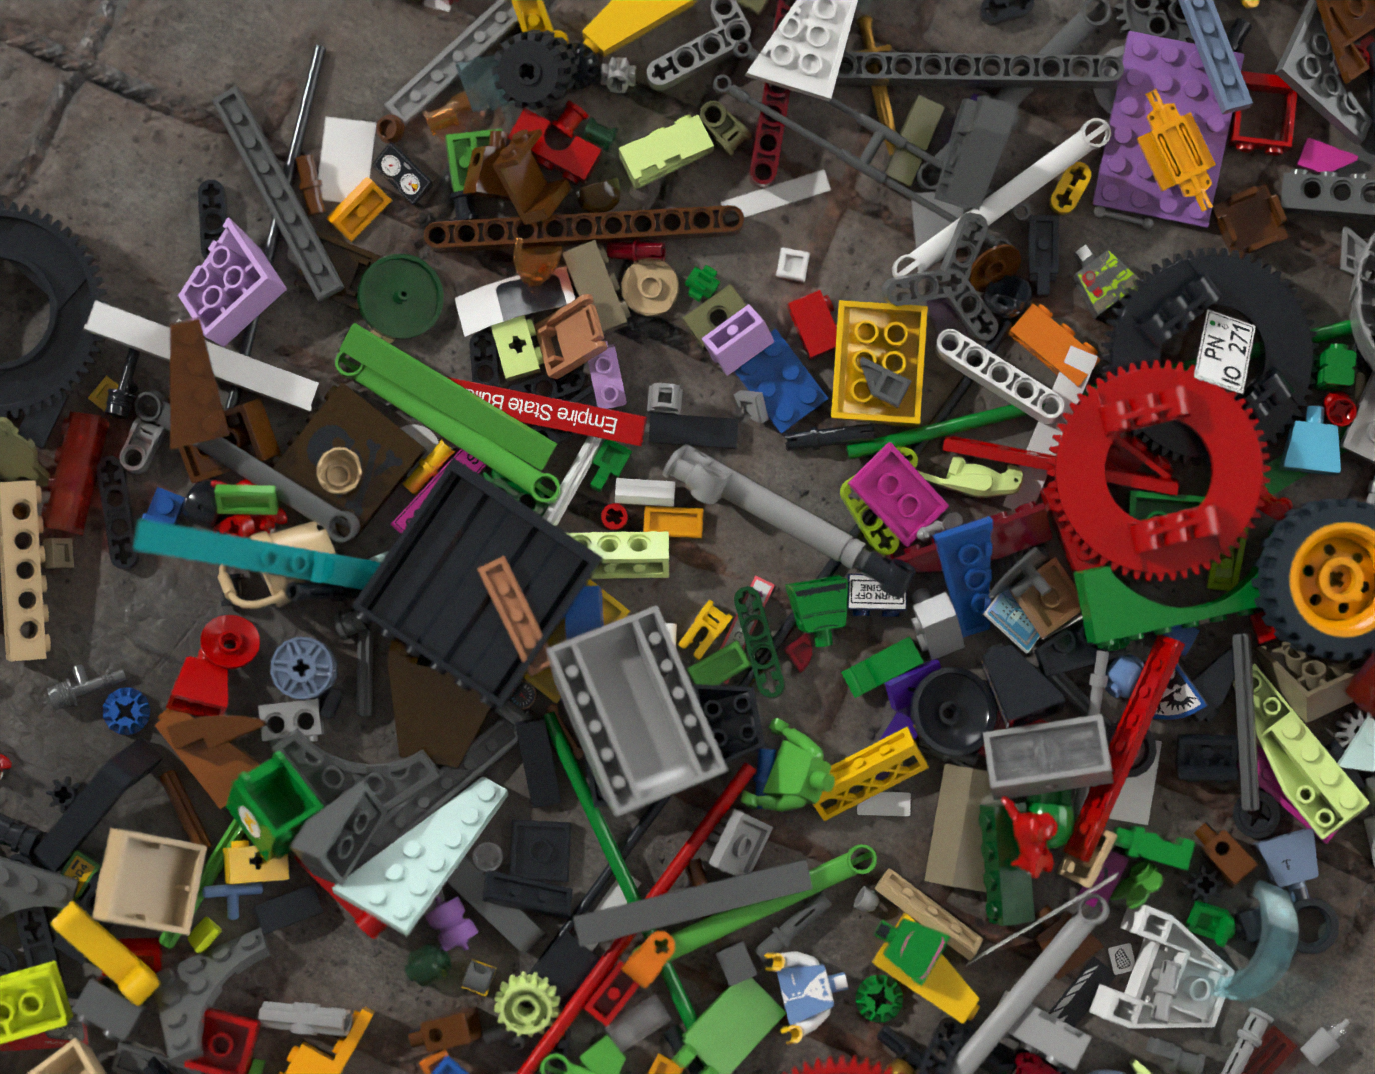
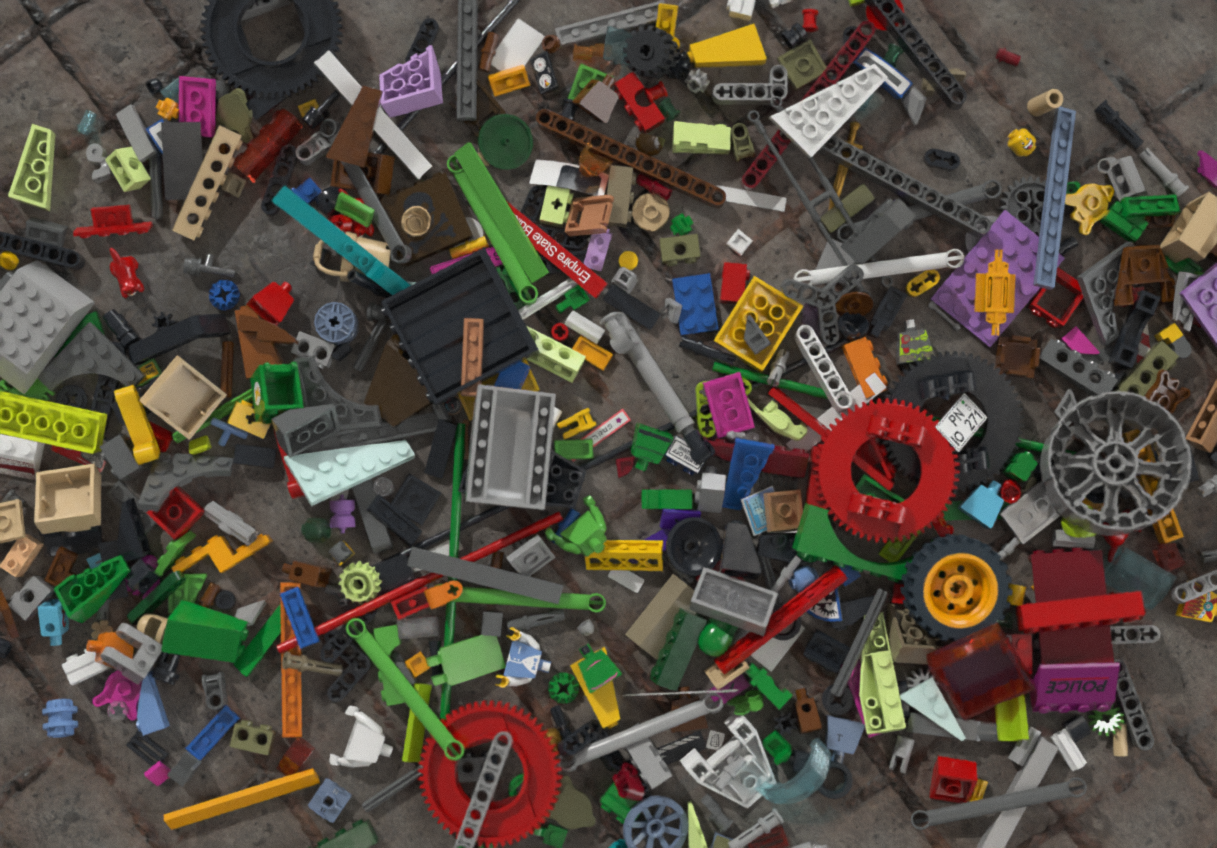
camera: 30 degrees right, 0 degrees up
red dish [200,615,260,669] -> none
reddish brown panel [493,129,571,225] -> none
lavender brick [701,304,775,376] -> none
dark green beam [734,586,785,699] -> none
tan tile [875,868,984,961] -> none
dark grey shield [988,547,1052,598] -> none
red animal [1001,796,1058,878] -> none
none -> yellow tile [619,251,638,271]
none -> light grey pin [767,349,789,387]

